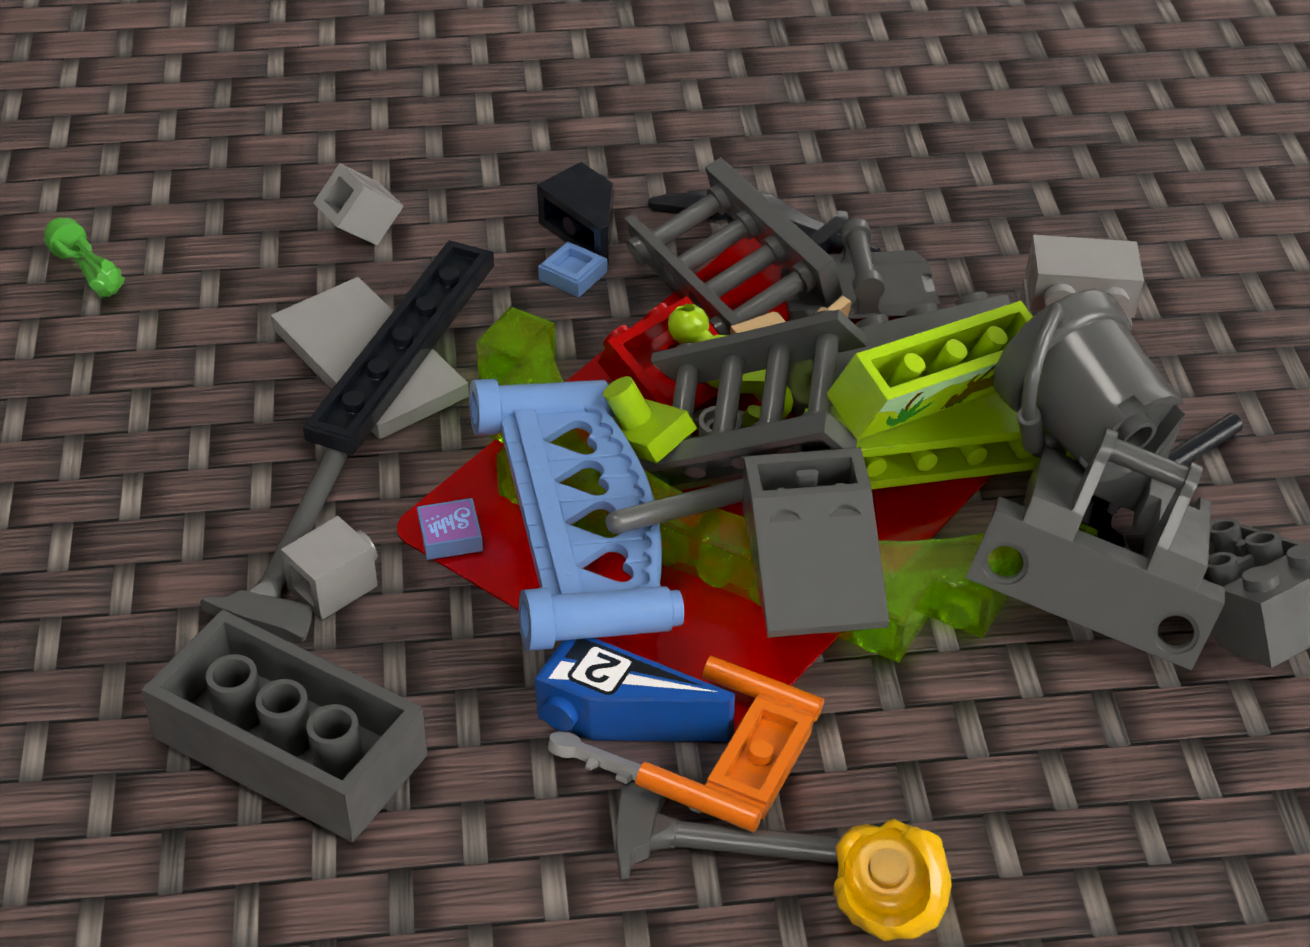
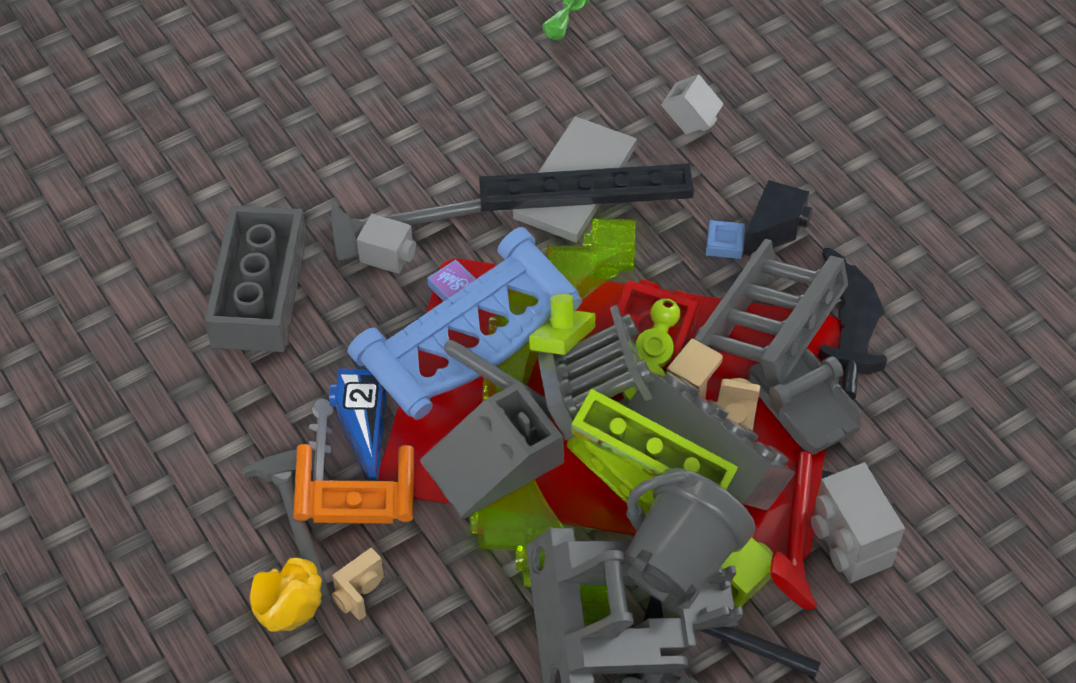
camera: 65 degrees right, 10 degrees up
none -> tan bracket [332,547,384,621]

